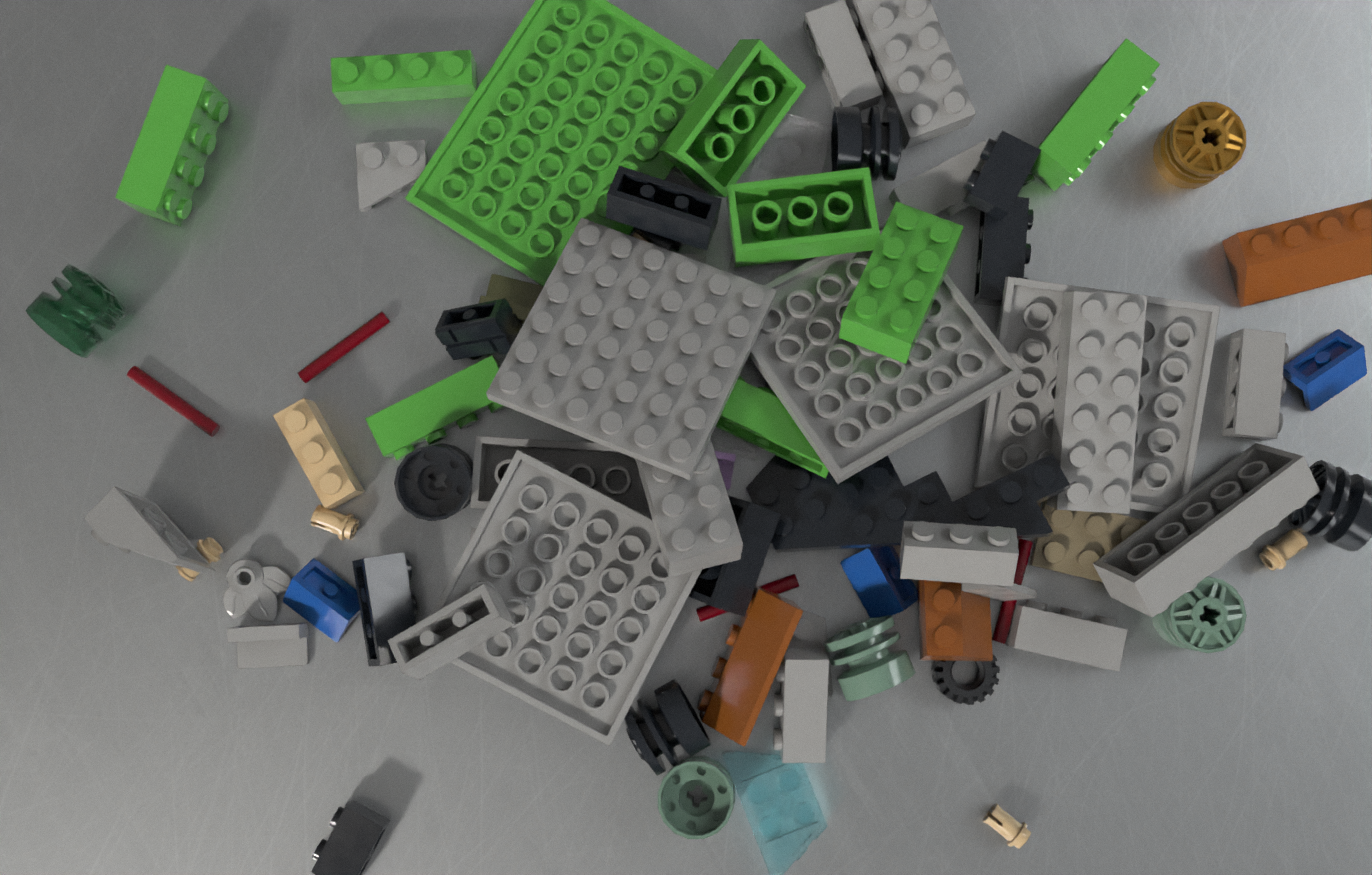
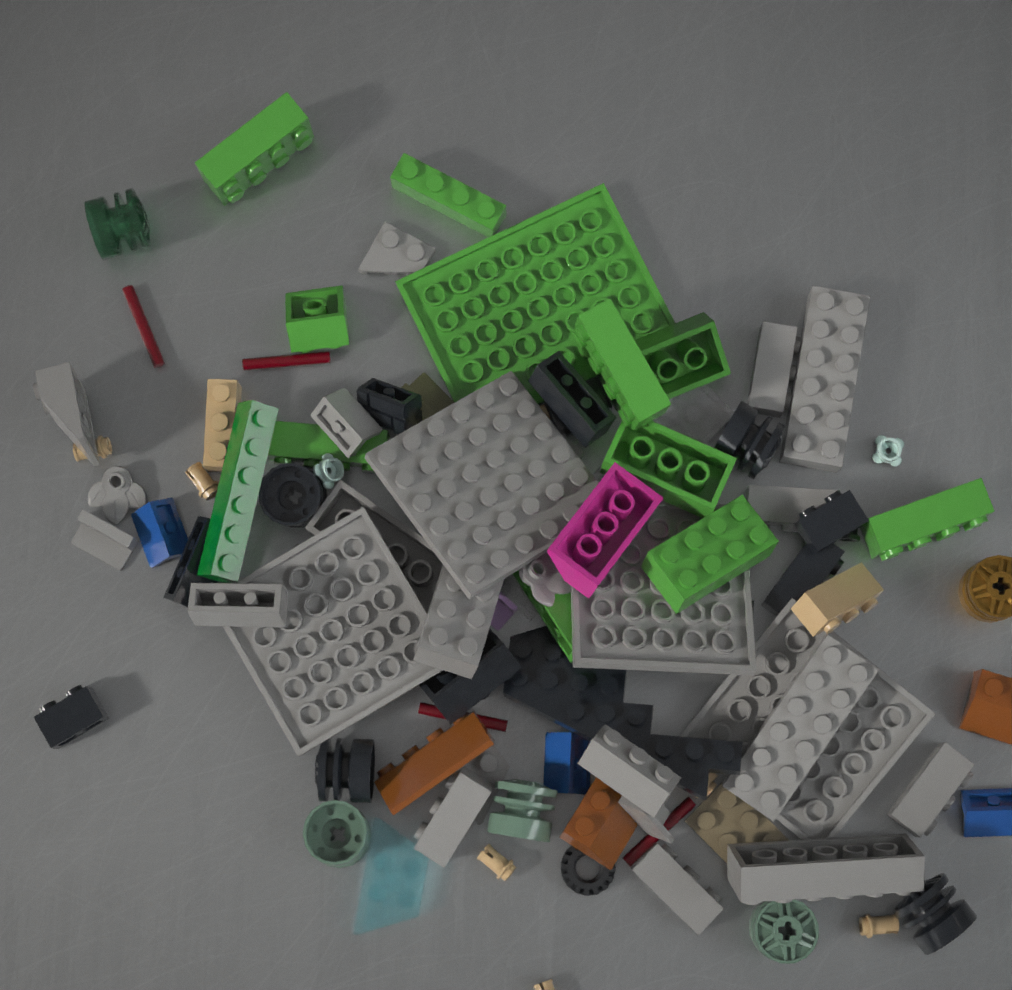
camera: 35 degrees right, 5 degrees down
none -> brick [197,400,279,583]
none -> bright green slope [285,285,349,353]
none -> light grey panel [310,388,383,458]
none -> light aqua plate [313,453,344,489]
none -> tan pin [477,844,517,881]
none -> light grey plate [519,553,571,607]
none -> dark pink slope [547,462,663,599]
none -> bright green brick [573,298,671,431]
none -> tan brick [791,562,884,637]
none -> light aqua plate [872,435,904,467]

